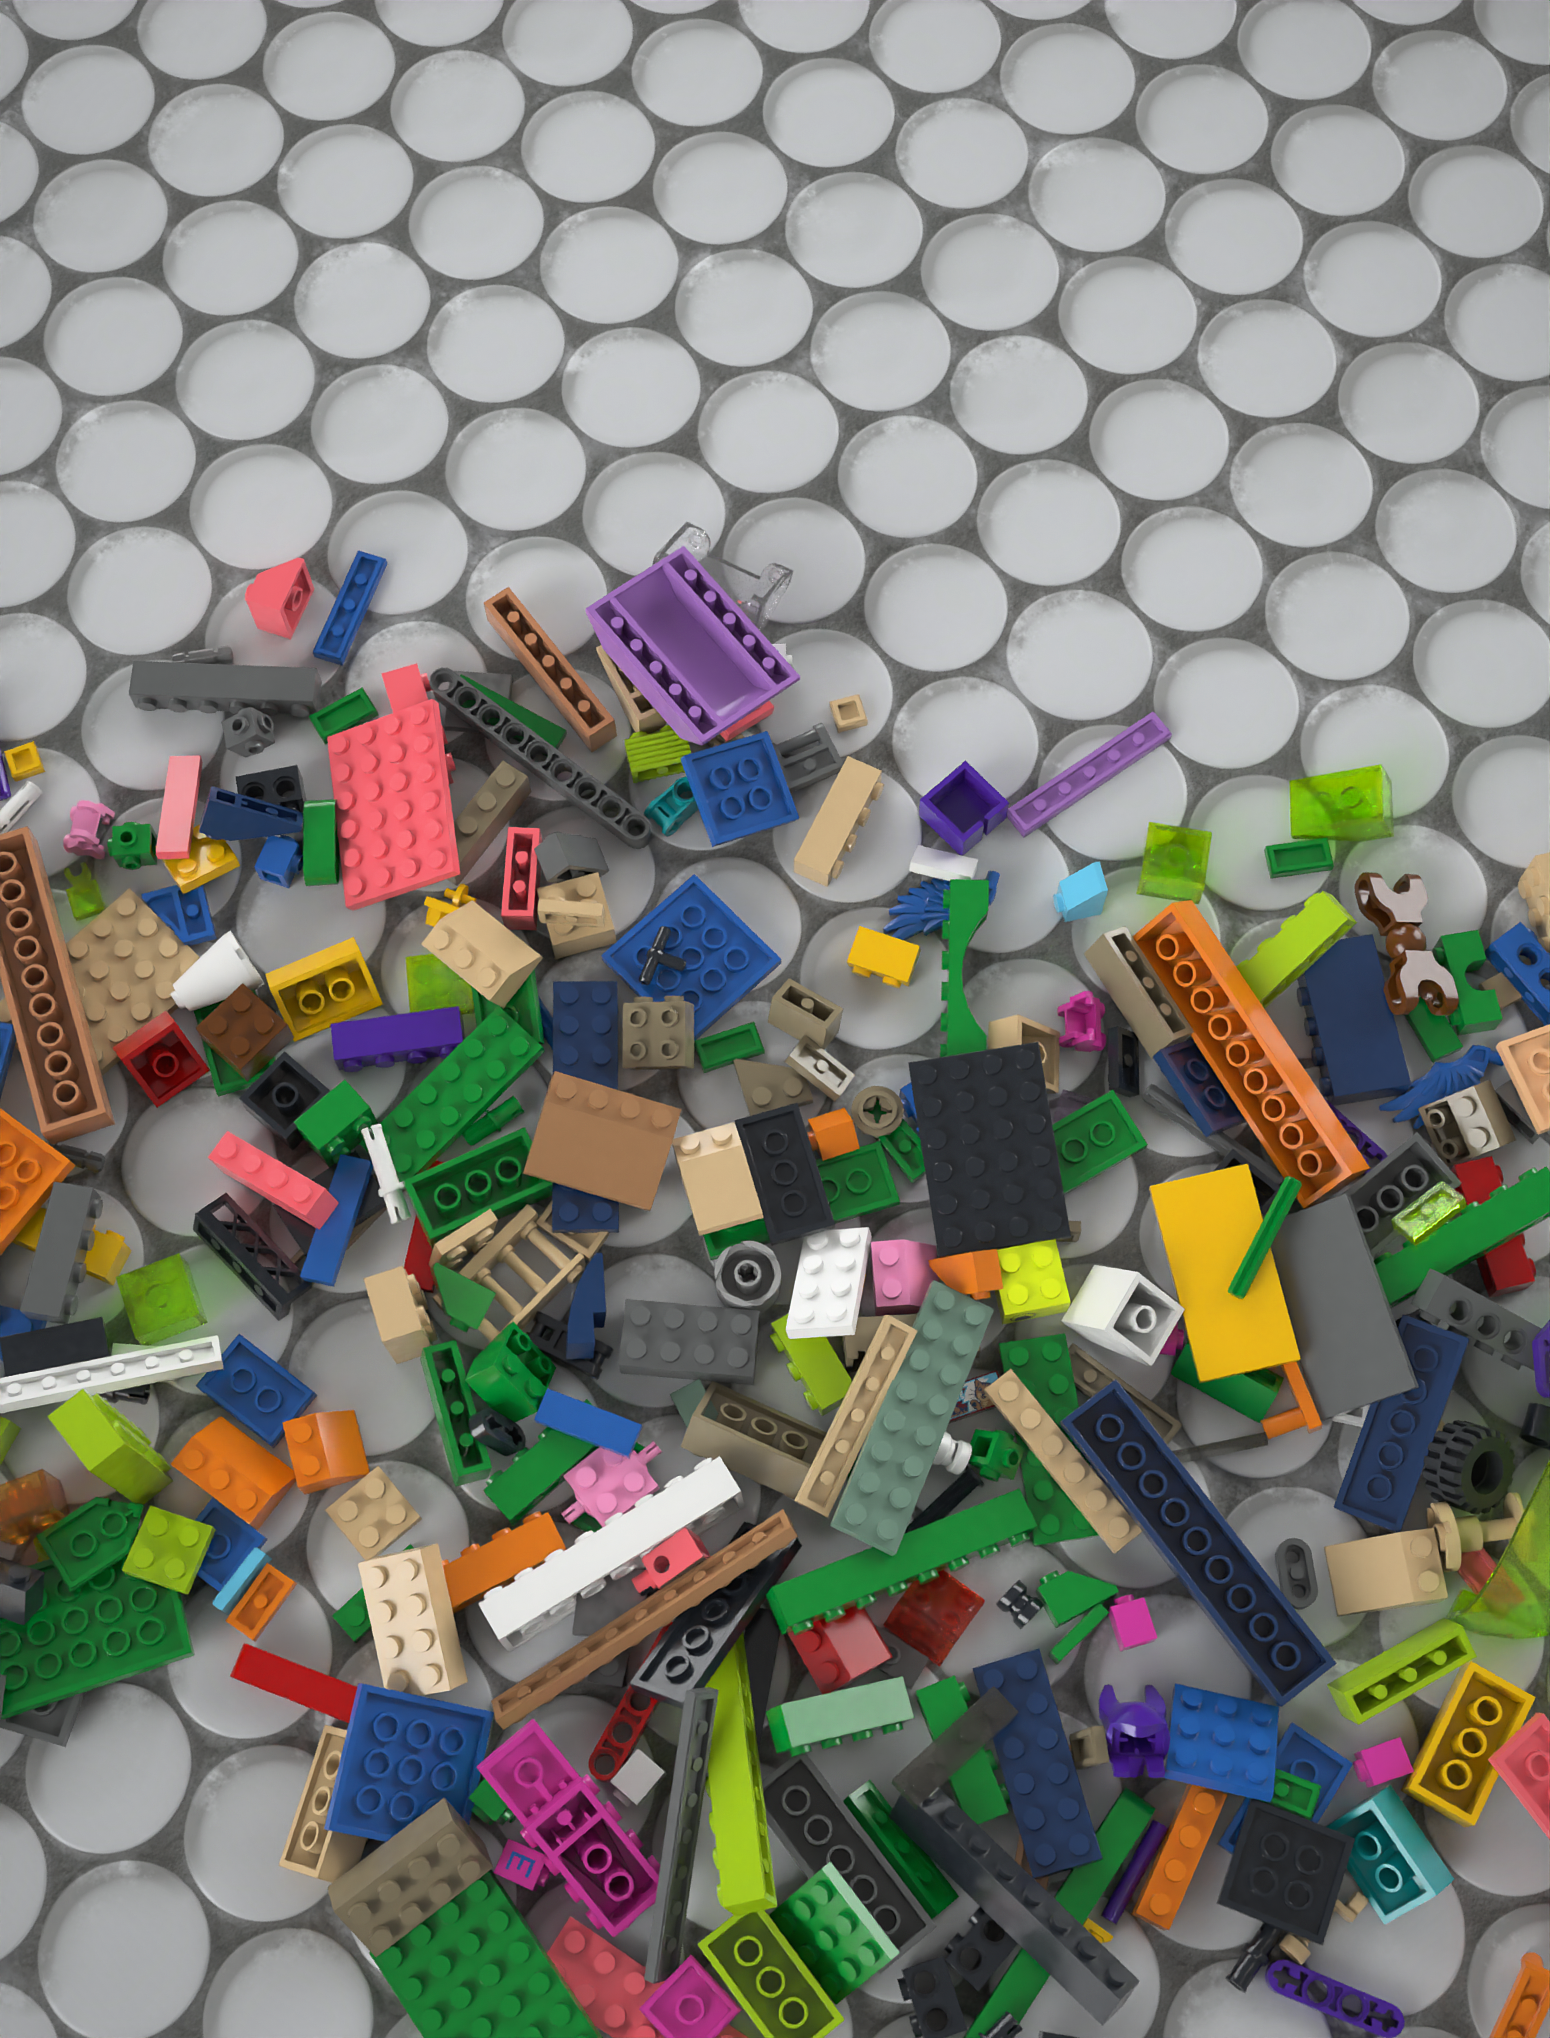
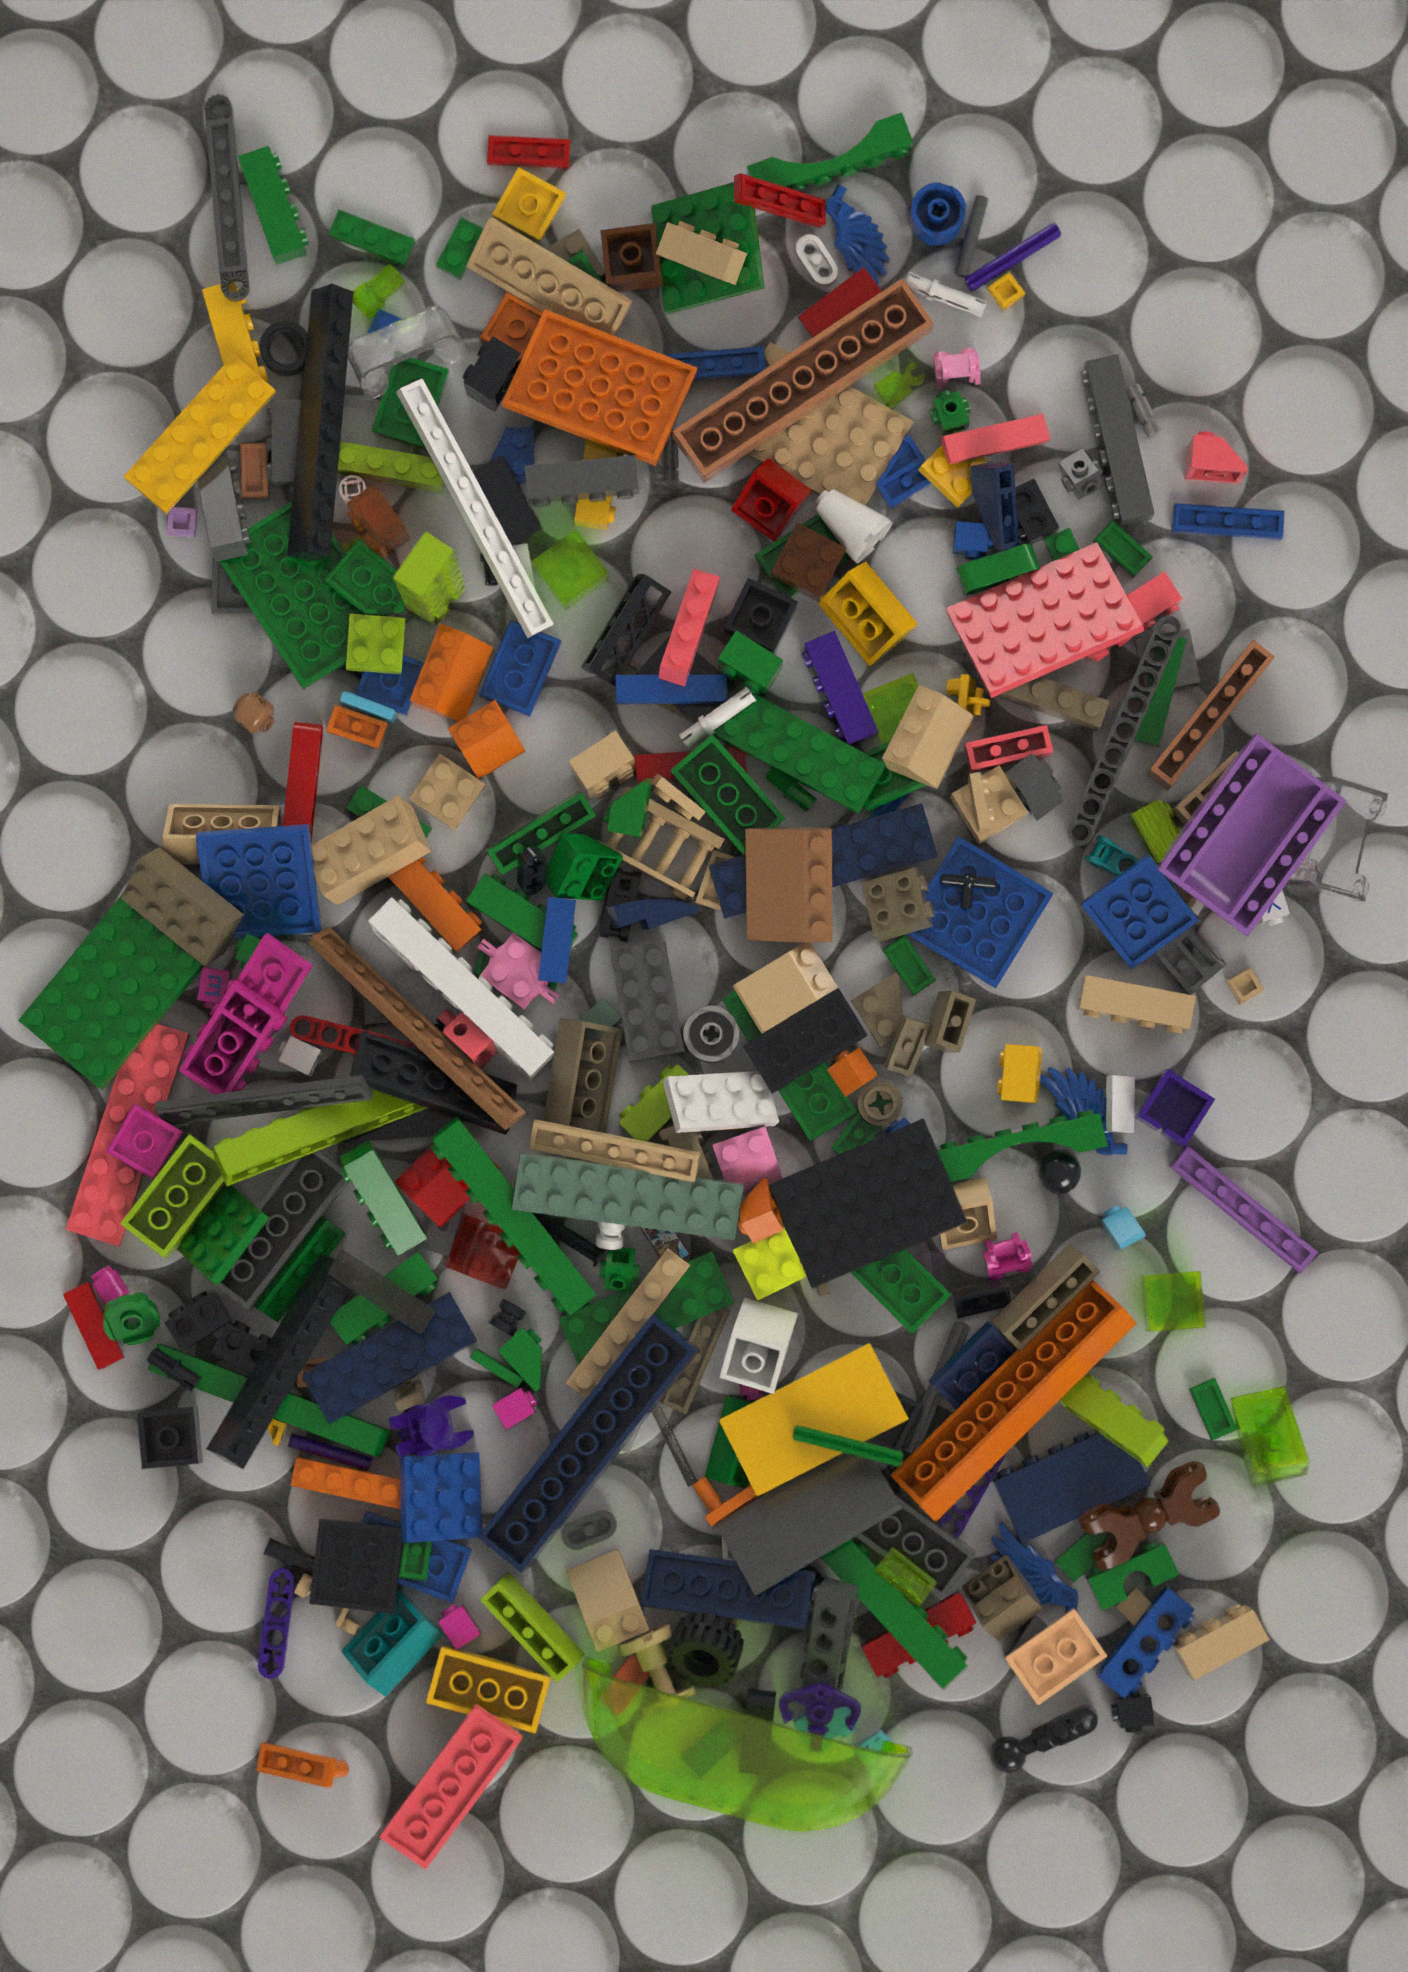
camera: 75 degrees right, 15 degrees up
none -> medium nougat head [233,693,275,734]
none -> black hair [1039,1149,1081,1194]
none -> green plate [1044,527,1080,561]

